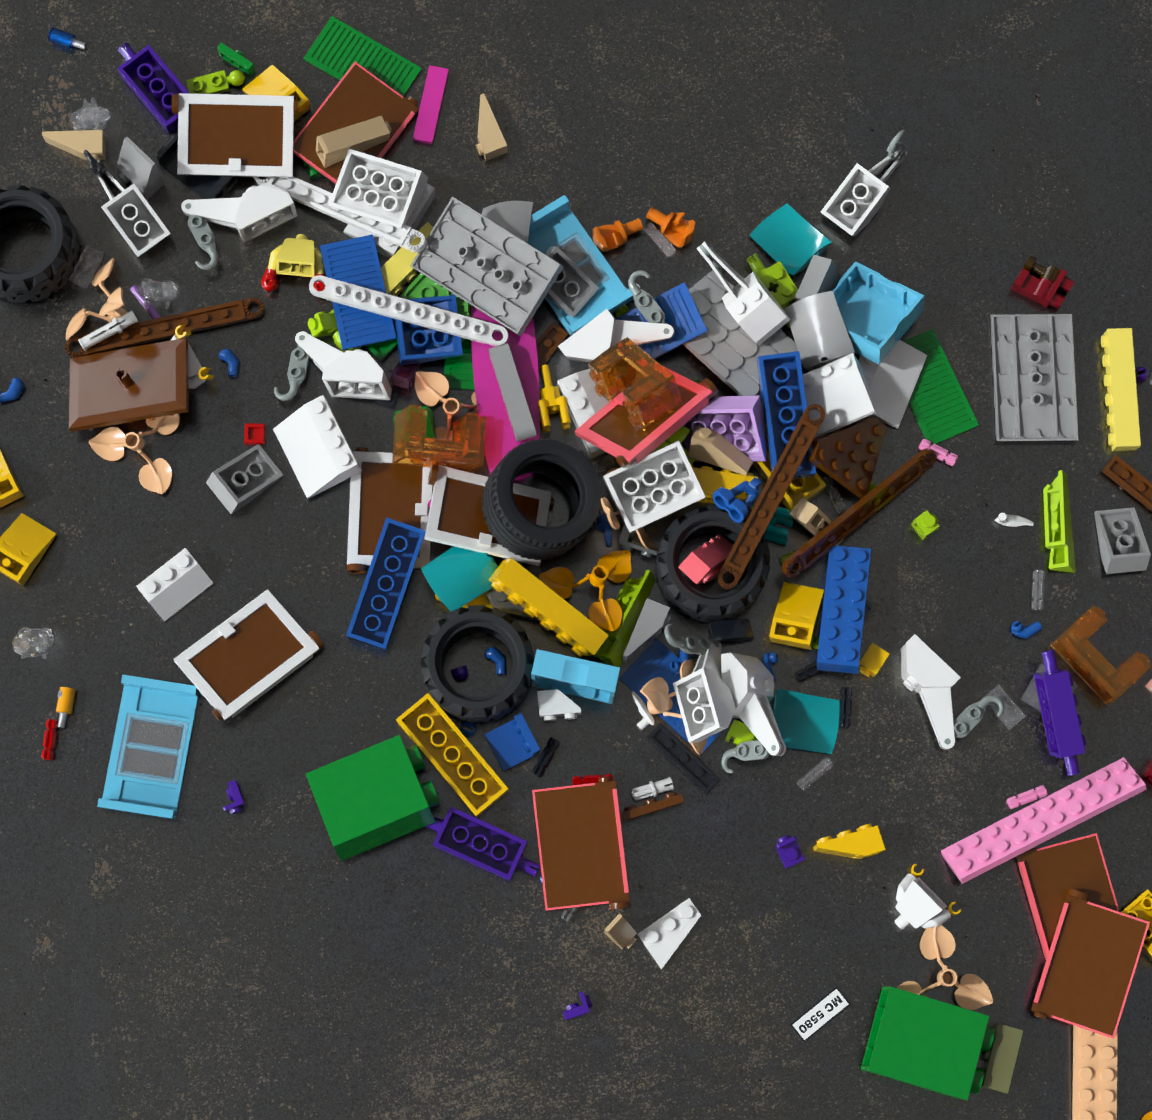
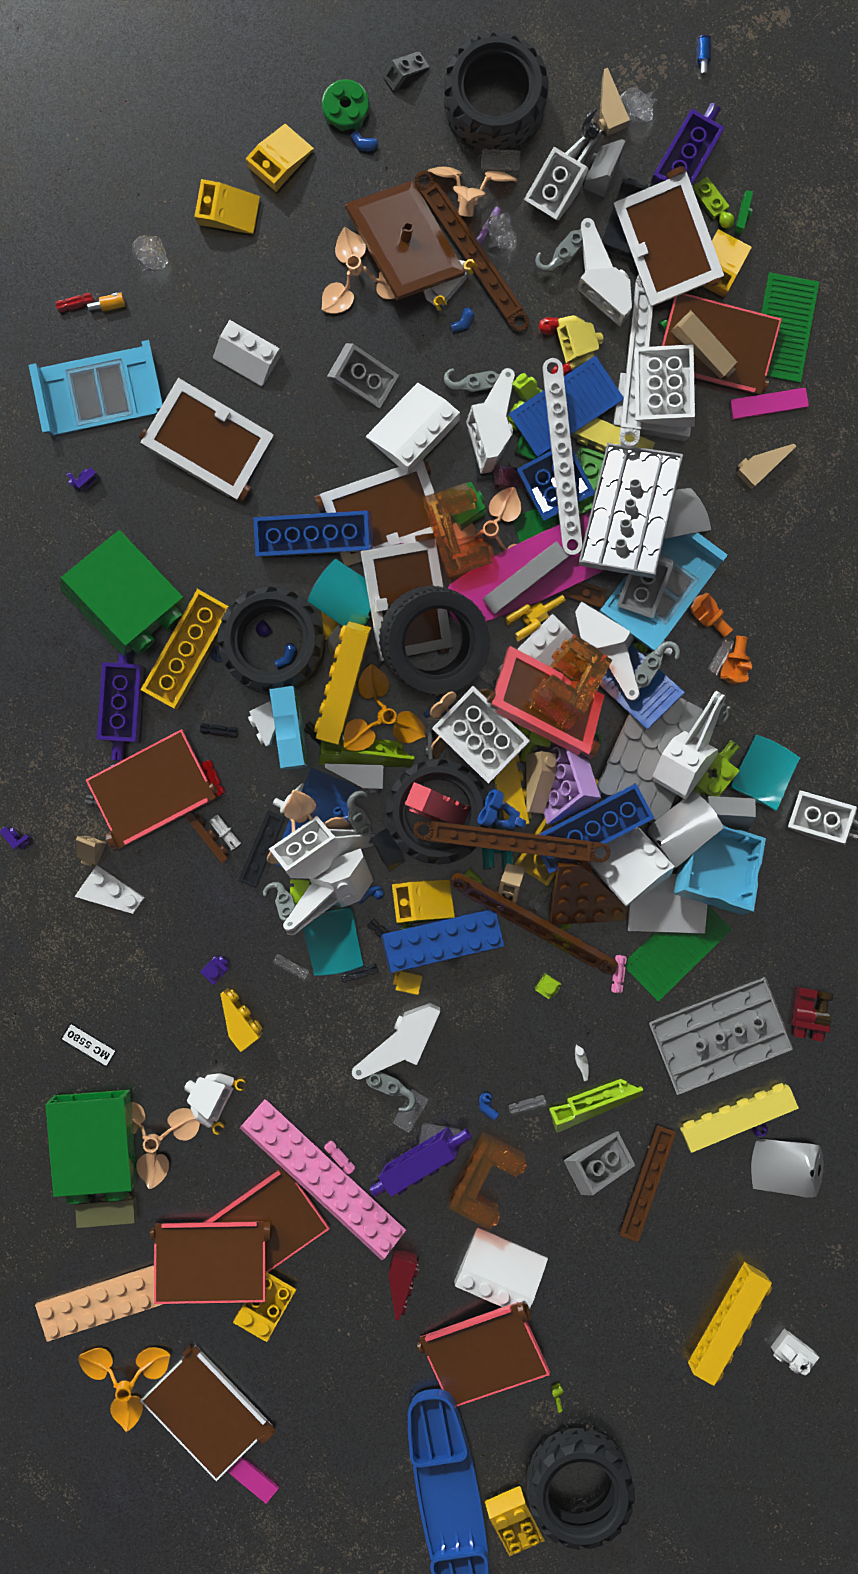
camera: 75 degrees right, 10 degrees up
white pin [78,310,138,351] -> none
red tile [244,423,266,445] -> none
blue bracket [485,713,540,771] -> none

